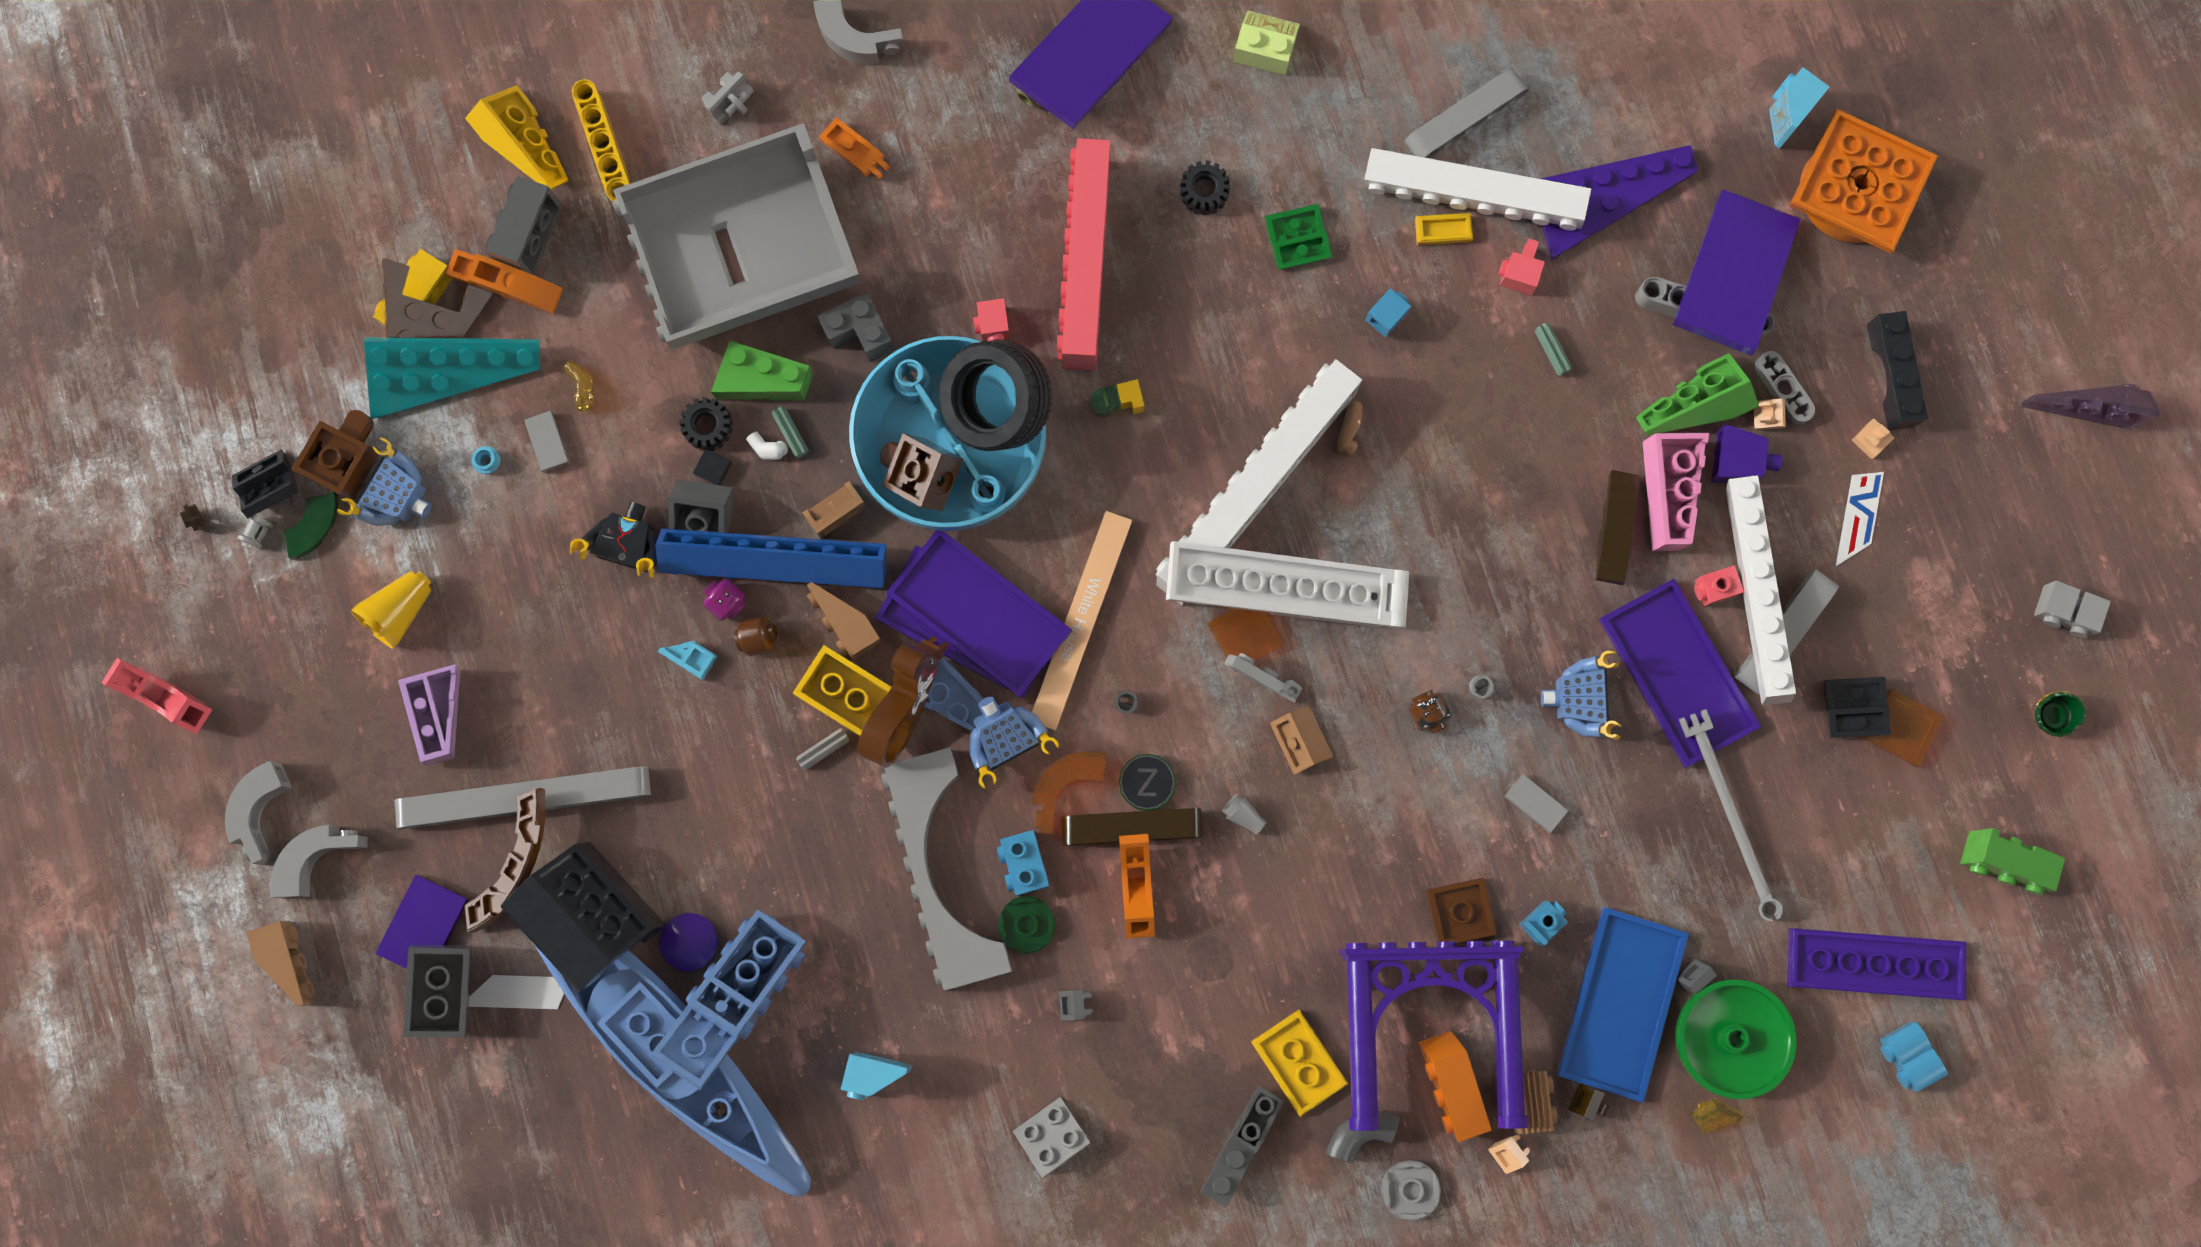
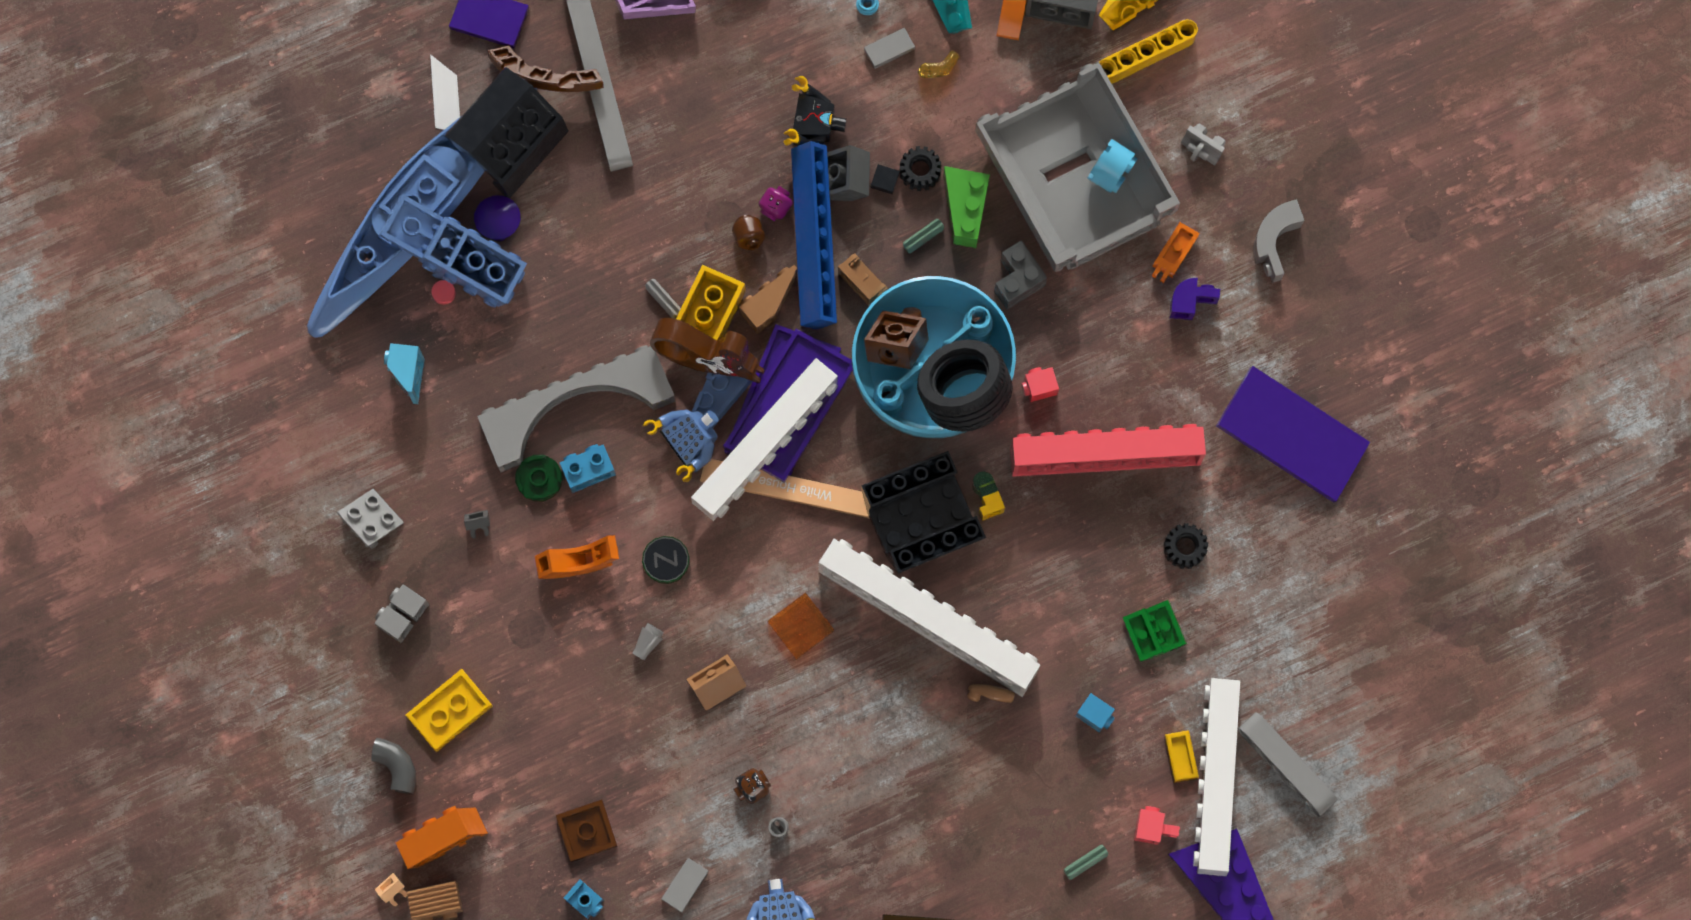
camera: 80 degrees right, 5 degrees down
dark grey brick [403,944,472,1038] -> none
medium azure tile [658,641,718,680] -> none
white arm [746,432,788,460] -> none
clear orange arch [1032,751,1106,836] -> none
dark brown beam [1061,808,1203,846] -> none
dark grey hinge [1115,690,1138,714] -> none
white hinge [1166,541,1410,629] -> none
dark grey slope [1199,1086,1284,1208] -> none
light grey hinge [1224,653,1302,703] -> none
yellowish green slope [1234,11,1300,75] -> none
dark purple arch [1339,941,1528,1131] -> none
light grey tile [1381,1159,1441,1221] -> none
none -> light grey piece [375,584,429,643]
none -> coral tile [431,280,456,305]
none -> white brick [691,358,838,521]
none -> black slope [861,451,986,574]
none -> medium azure brick [1087,139,1138,193]
none -> dark purple brick [1169,278,1220,320]

